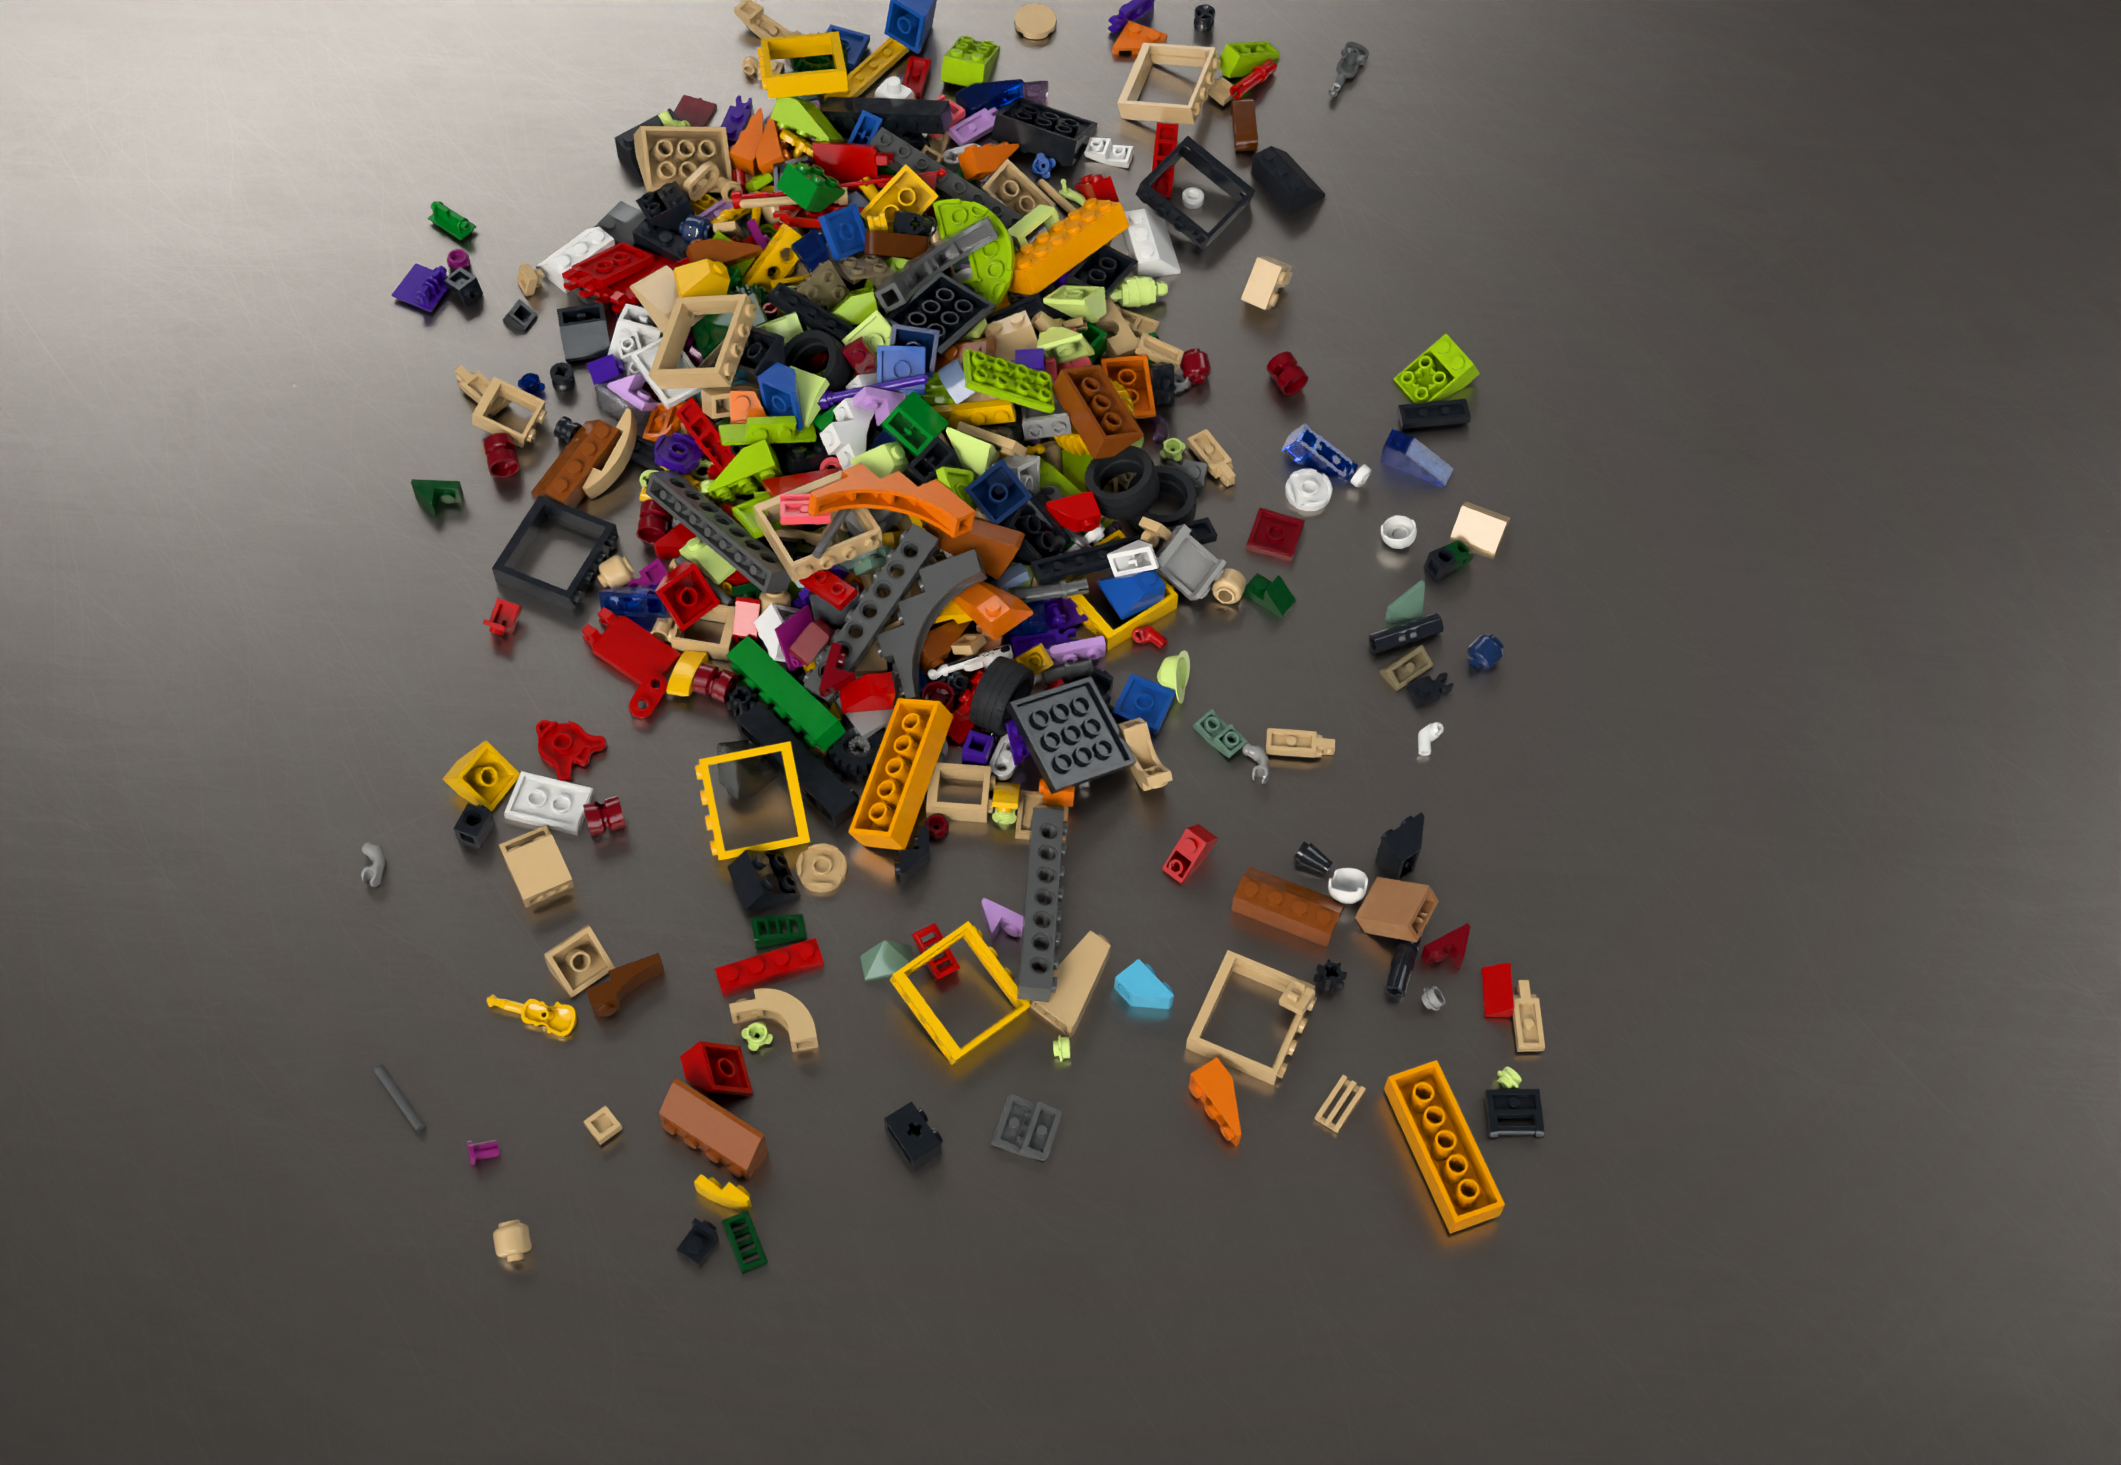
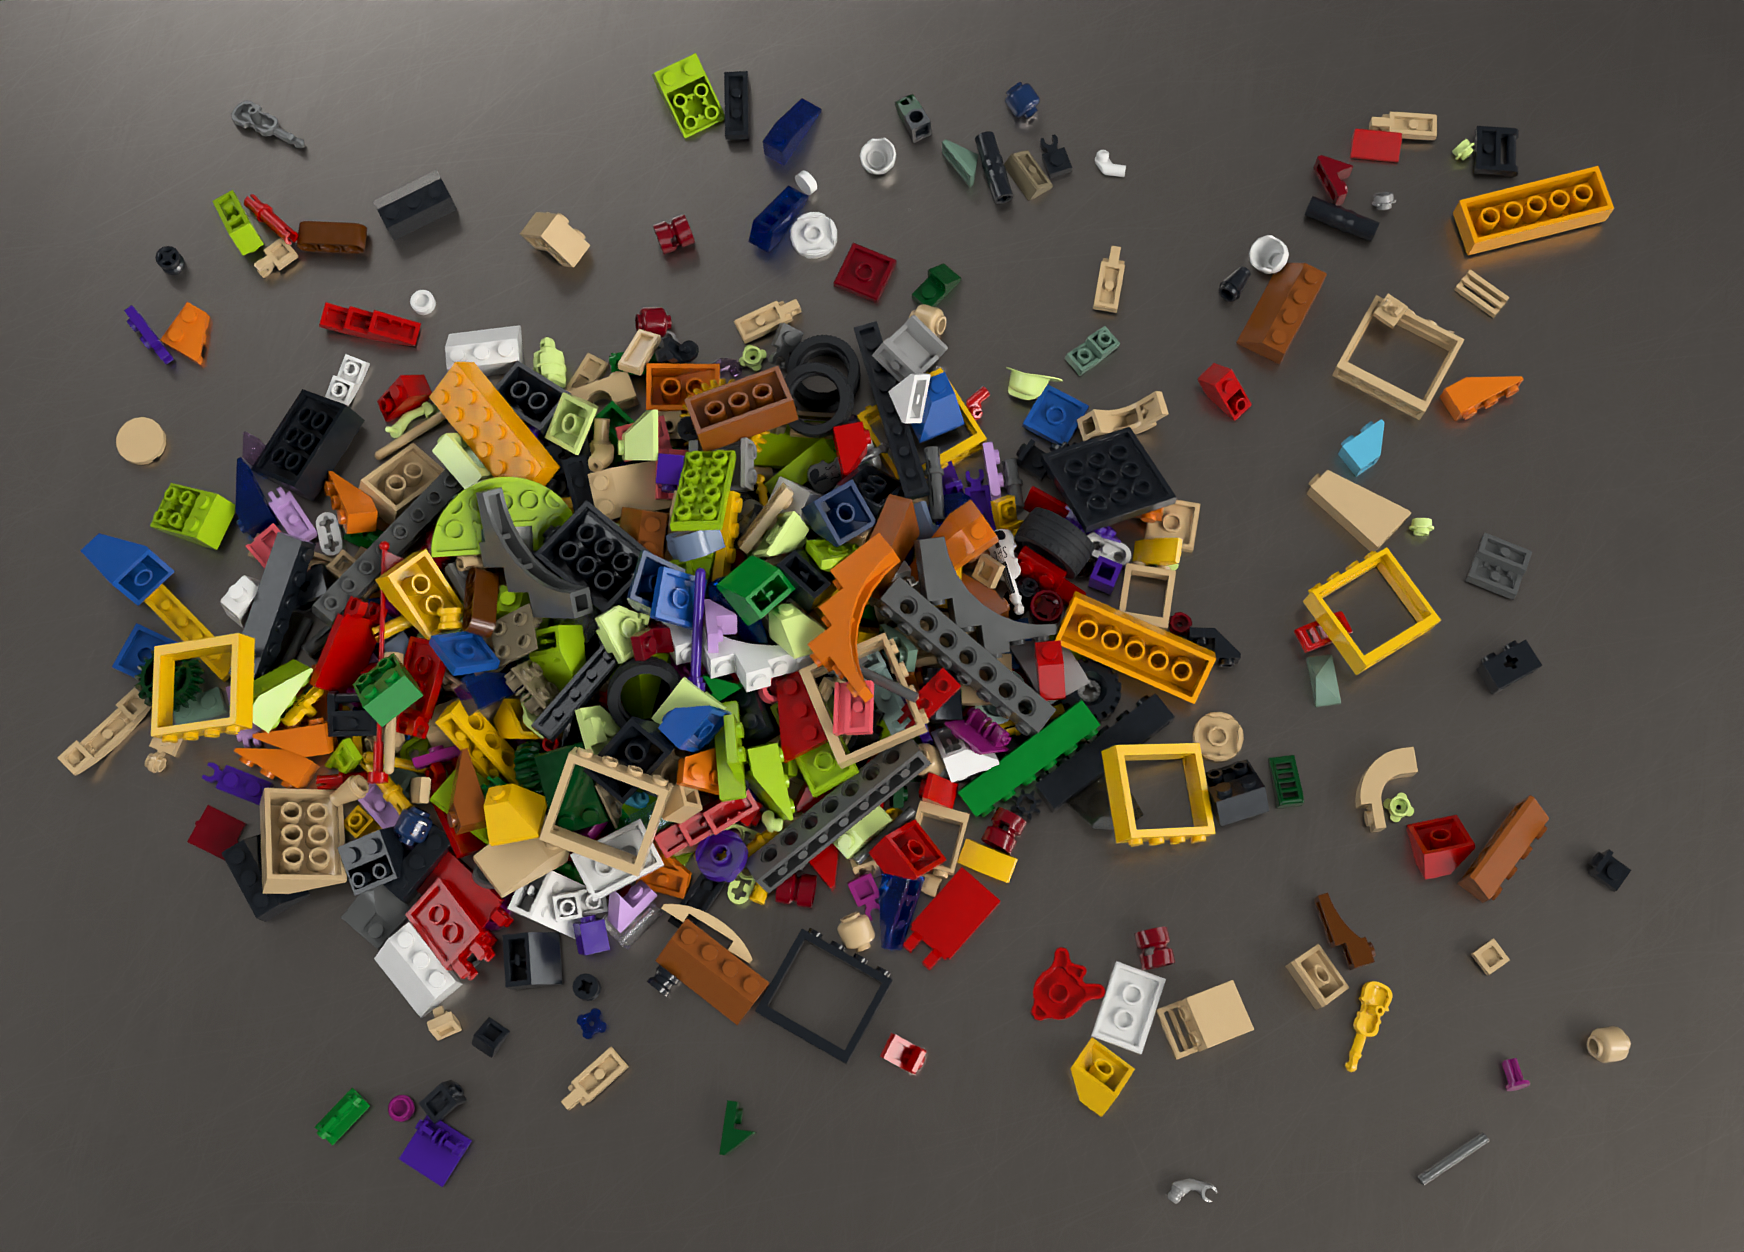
camera: 75 degrees left, 15 degrees up
black brick [454,803,495,848] -> none
tan window [472,377,547,448] -> none
dark red wheel [483,433,520,478] -> none
red plate [628,672,667,719] -> none
yellowish green arm [658,110,690,127] -> none
tan plate [682,163,719,201] -> none
yellow slope [694,1174,752,1211] -> none
red plate [715,938,824,995] -> none
dark green slope [721,1210,768,1273] -> none
dark red slope [788,618,835,666] -> none
dark red slope [819,642,856,697] -> none
blue slope [847,110,883,145] -> none
black piece [893,211,937,237] -> none
red hinge [902,56,931,100] -> none
lavender slope [981,898,1023,943] -> none
dark grey brick [1017,807,1068,1002] -> none
blue plate [1031,153,1056,179] -> none
tan window [1117,42,1221,125] -> none
black window [1135,136,1256,250] -> none
tan tile [1138,517,1172,548] -> none
light grey piece [1242,743,1269,784] -> none
black gear [1313,959,1347,994] -> none
medium nougat brick [1355,877,1439,942] -> none
black slope [1375,812,1424,880] -> none
slope [1450,501,1510,556] -> none

